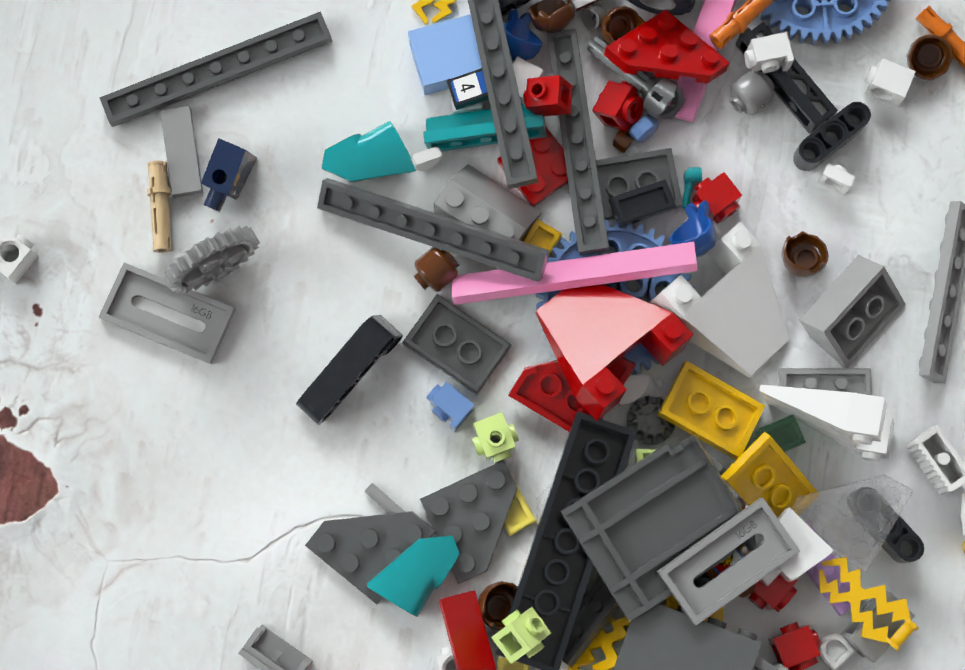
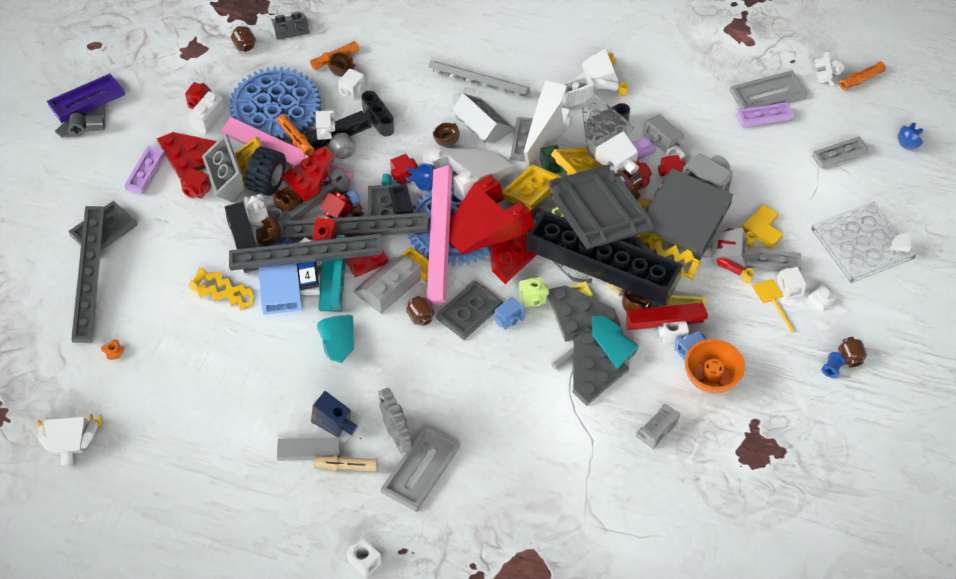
camera: 80 degrees left, 25 degrees down
dark grey plate [99,11,332,127] -> none
black beam [296,315,403,425] -> none
dark grey plate [317,178,550,282] -> none
white tile [411,146,442,171] -> none
yellowish green brick [491,607,551,664] -> none
light grey piece [657,498,800,626] -> none
white plate [817,164,855,195] -> none
yellow piece [819,557,919,652] -> none

